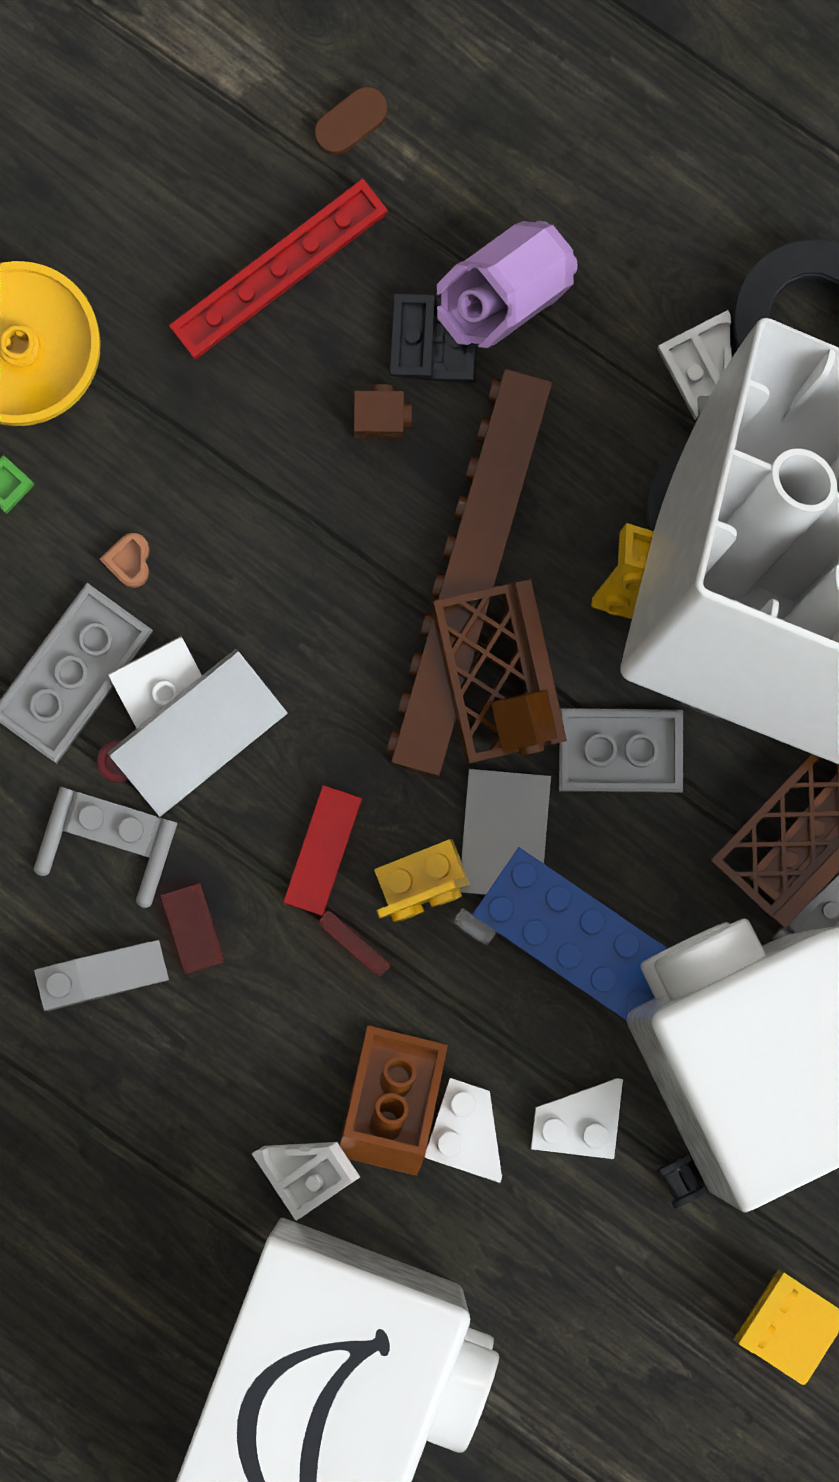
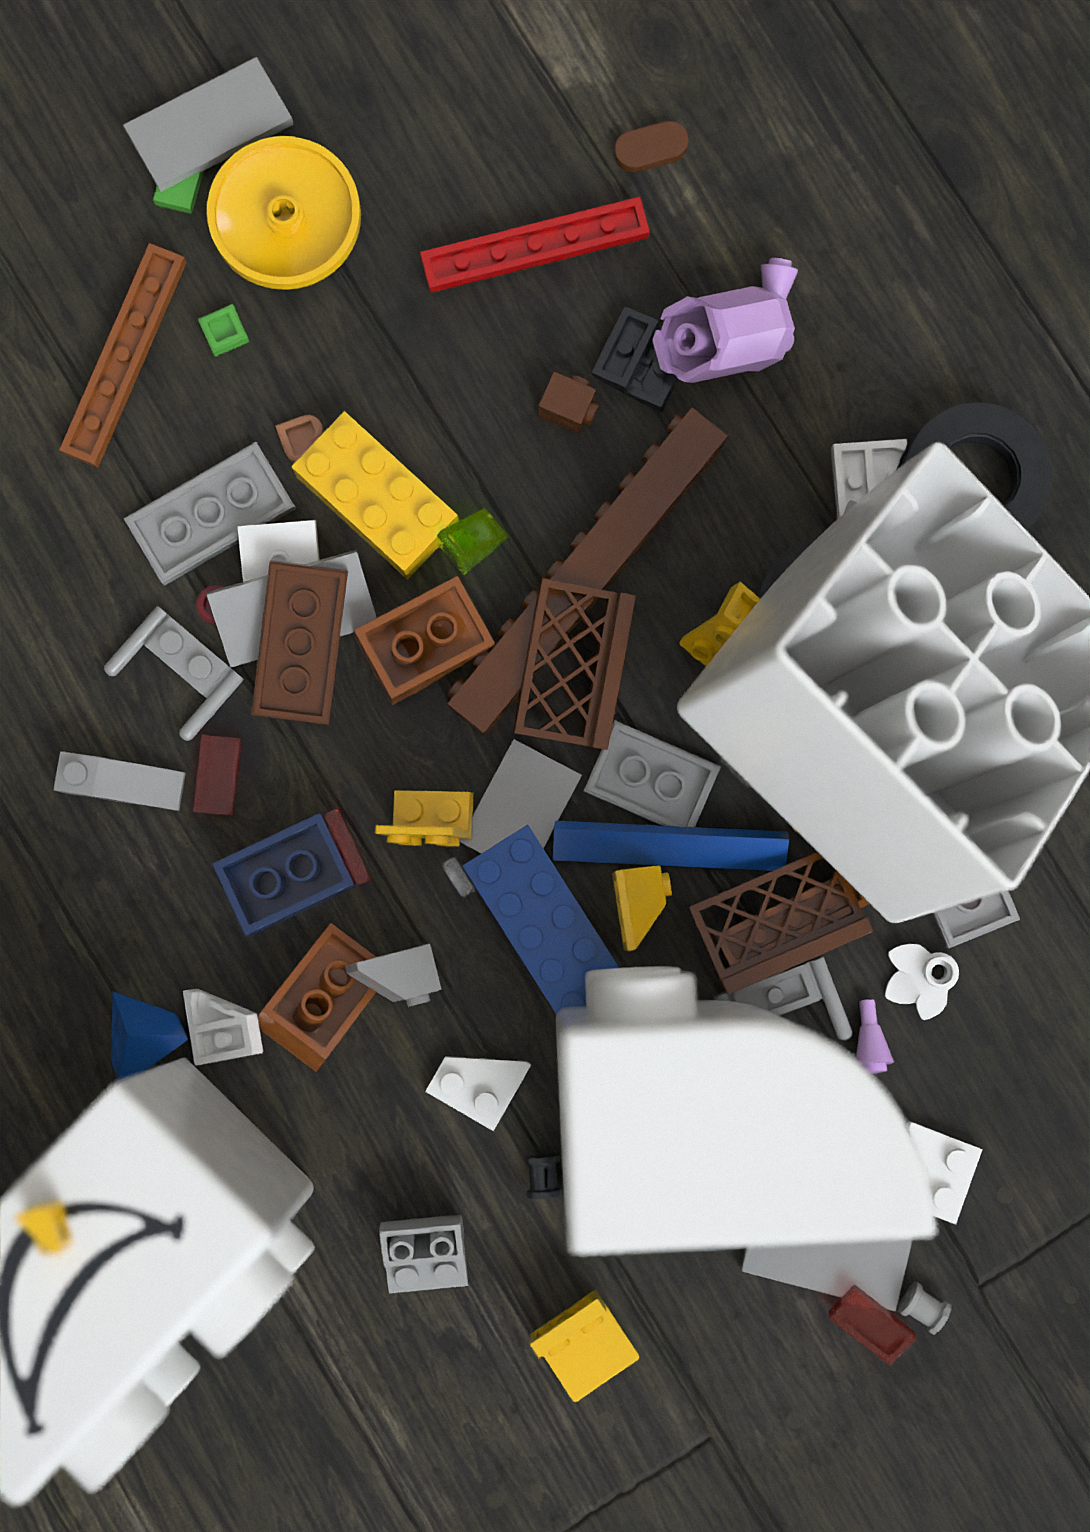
camera: 25 degrees right, 0 degrees up
red tile [283,785,362,916] -> none
white wing [424,1078,502,1183] -> none
reddish brown brick [491,689,558,756] -> none
none -> yellow slope [15,1199,73,1255]
none -> blue slope [111,992,188,1081]
none -> dark blue brick [212,813,358,936]
none -> reddish brown tile [251,560,348,725]
none -> yellow brick [291,411,459,580]
none -> light grey slope [345,944,442,1007]
none -> dark orange slope [354,576,495,705]
none -> light grey brick [380,1214,468,1293]
none -> clear neon green slope [437,508,509,575]
none -> blue tile [553,821,789,871]
none -> yellow slope [612,865,672,951]
none -> lavender cone [761,258,798,299]

